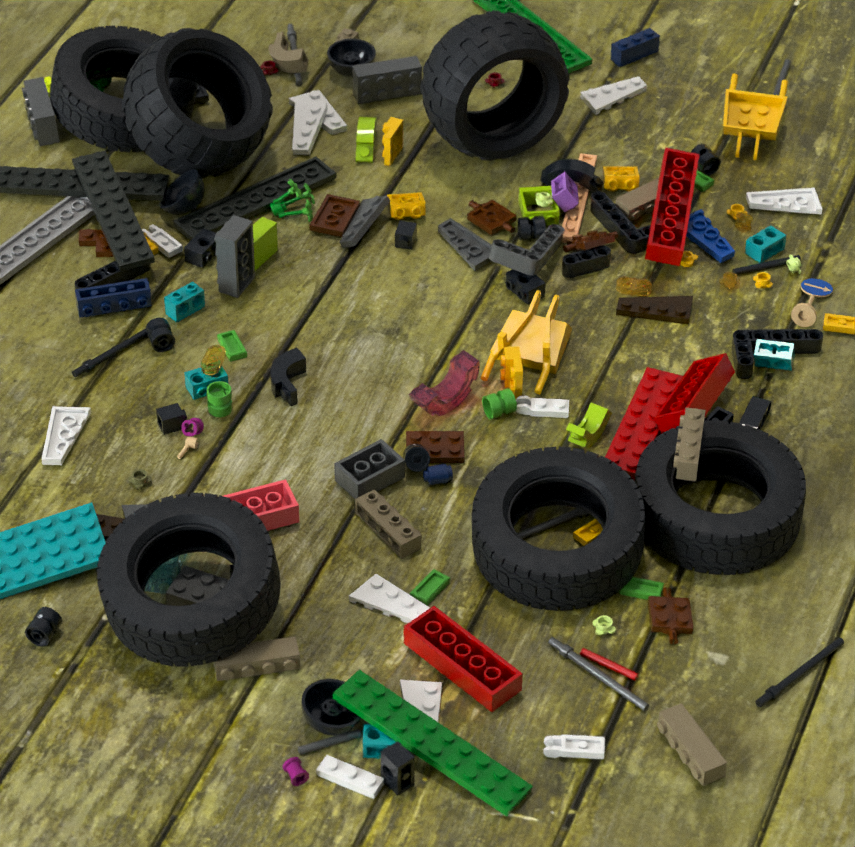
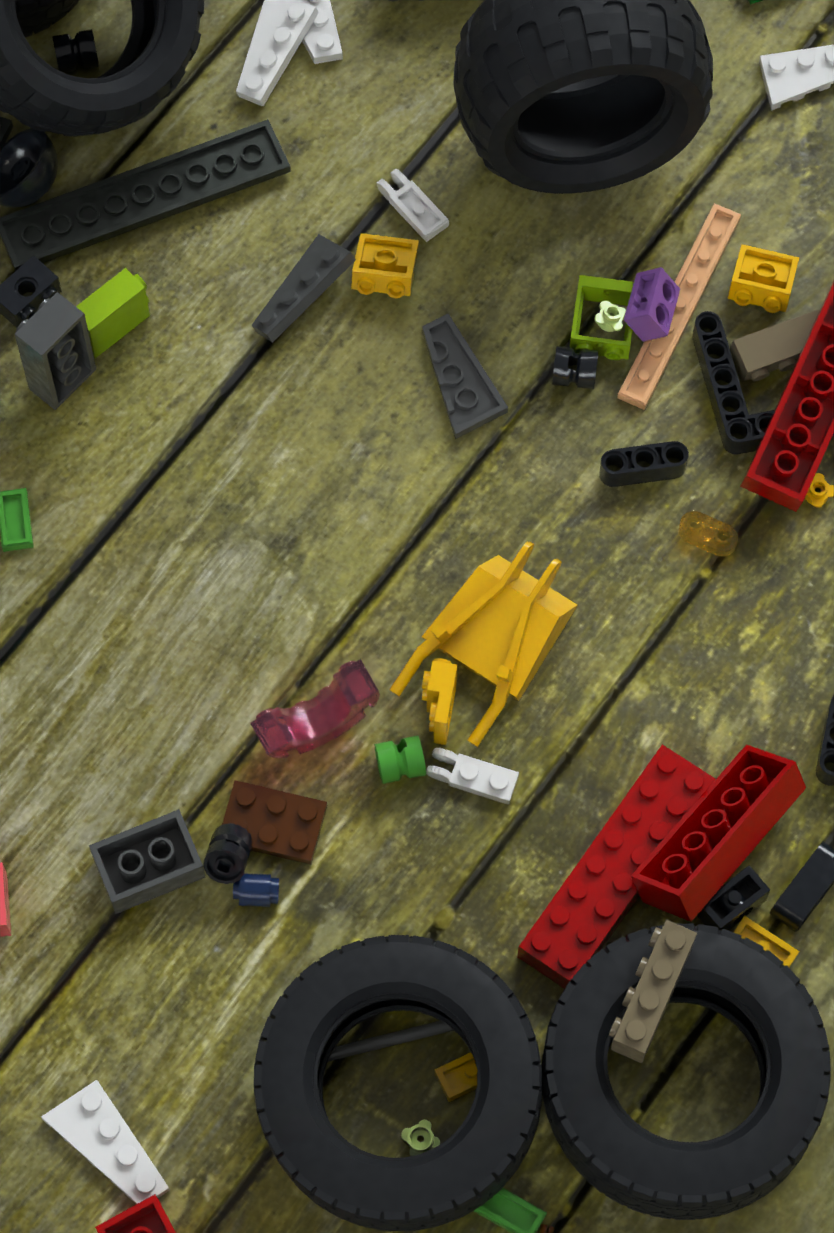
camera: 15 degrees right, 25 degrees up
plant [270,179,315,222] -> none
black arch [271,348,306,406] -> none
reddish brown plate [309,194,360,237] -> none
dark tan brick [355,489,422,559] -> none
lime arch [356,117,377,163] -> none
yellow plate [382,117,403,166] -> none
black brick [395,221,417,250] -> none
bright green tile [410,569,450,606] -> none
reddish brown plate [467,199,517,236] -> none
dark grey beam [489,224,565,276] -> none
black brick [505,269,546,305] -> none
black arch [540,159,603,193] -> none
reddish brown plate [563,230,618,253] -> none
lime arch [566,403,612,448] -> none
dark brown wing [616,296,693,324] -> none
none -> white hinge [376,169,449,242]

